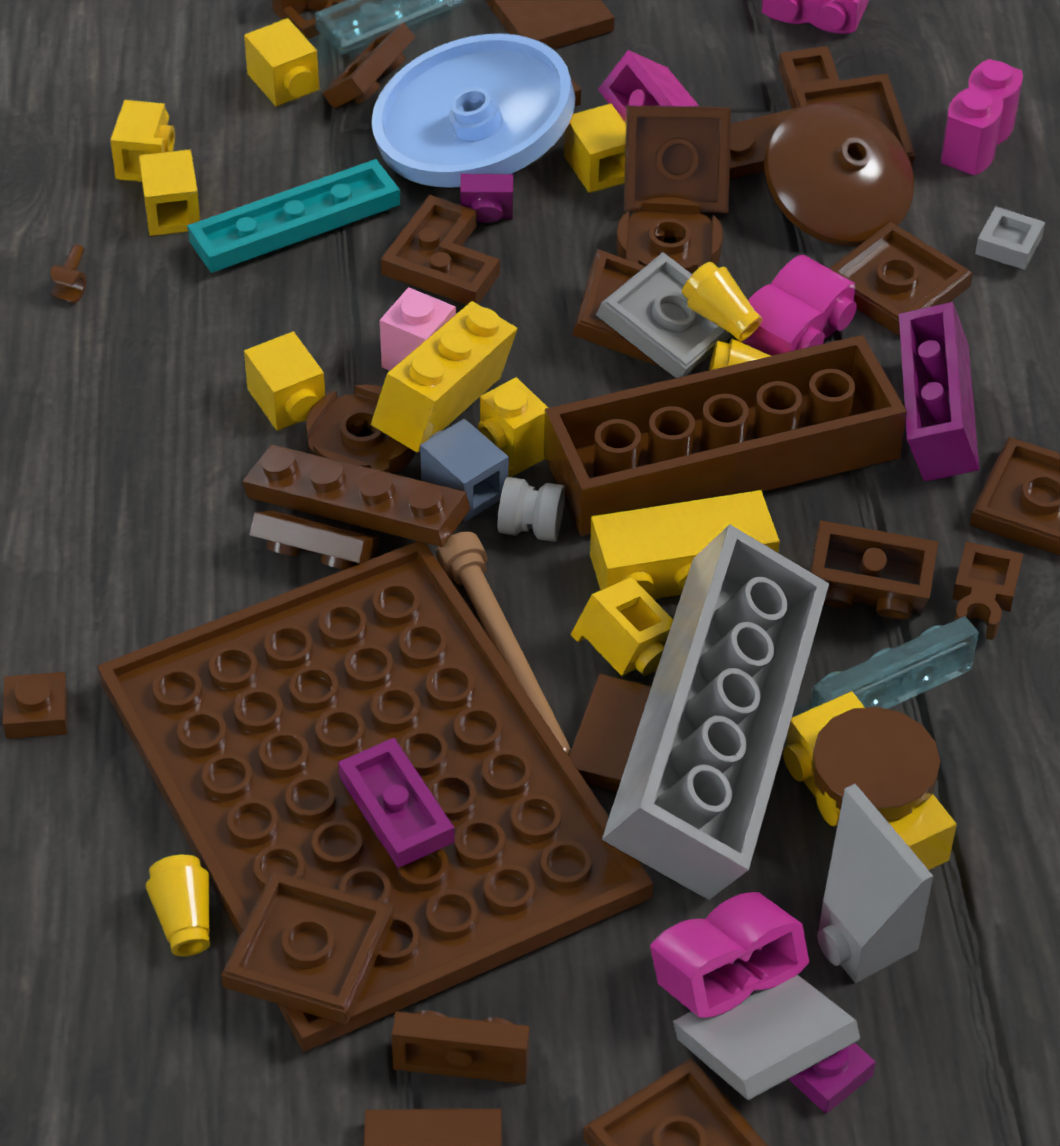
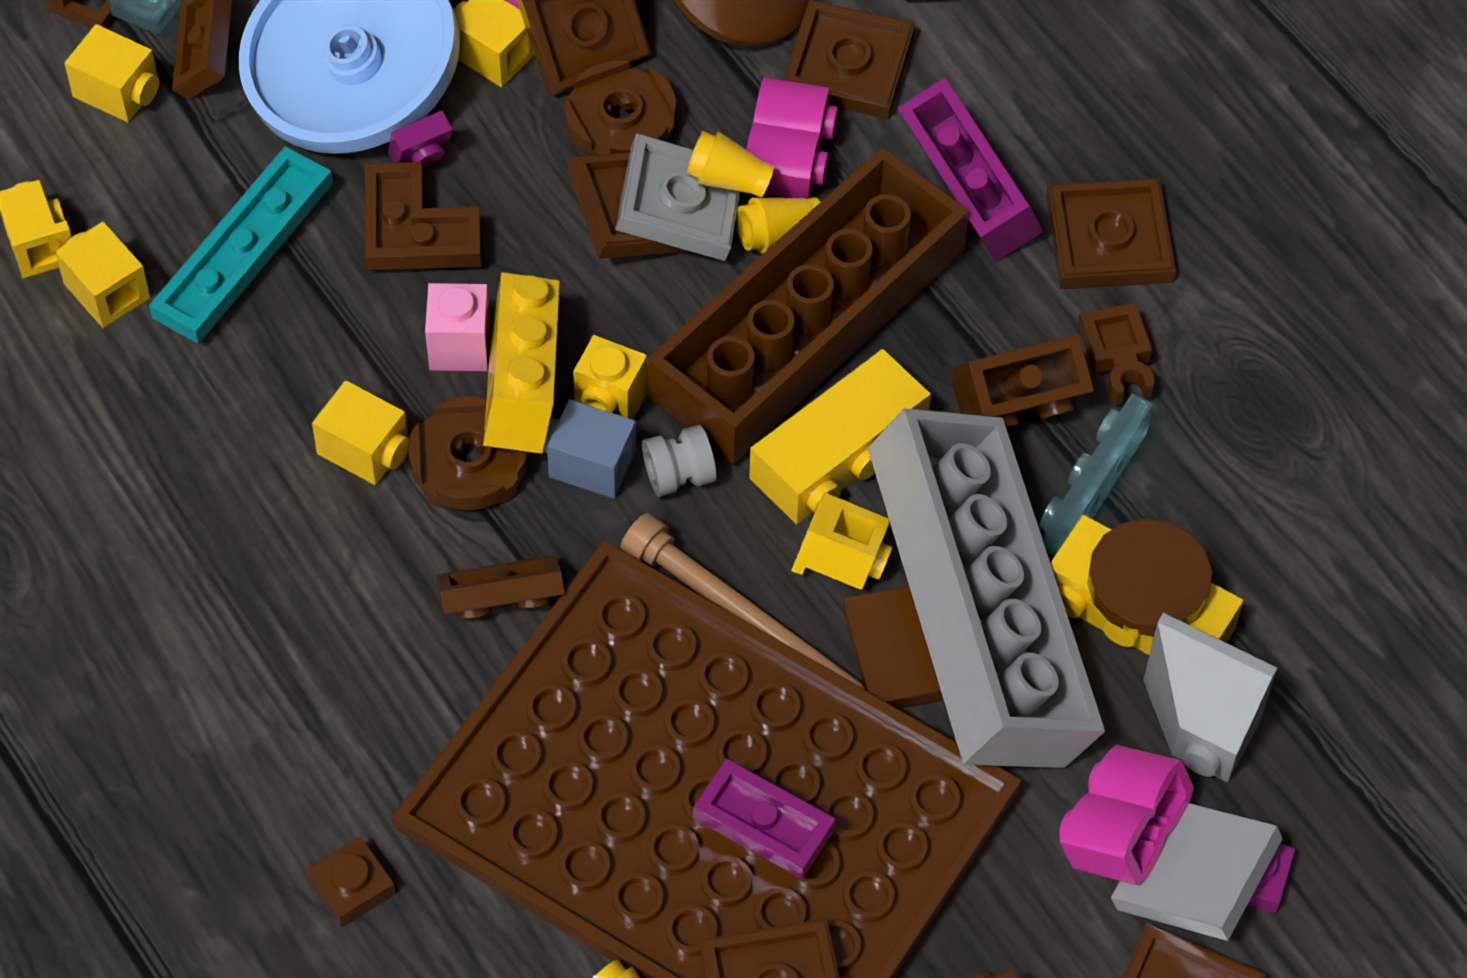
camera: 30 degrees left, 10 degrees up
reddish brown hand [50,244,86,303] -> none
reddish brown plate [242,444,470,547] -> none

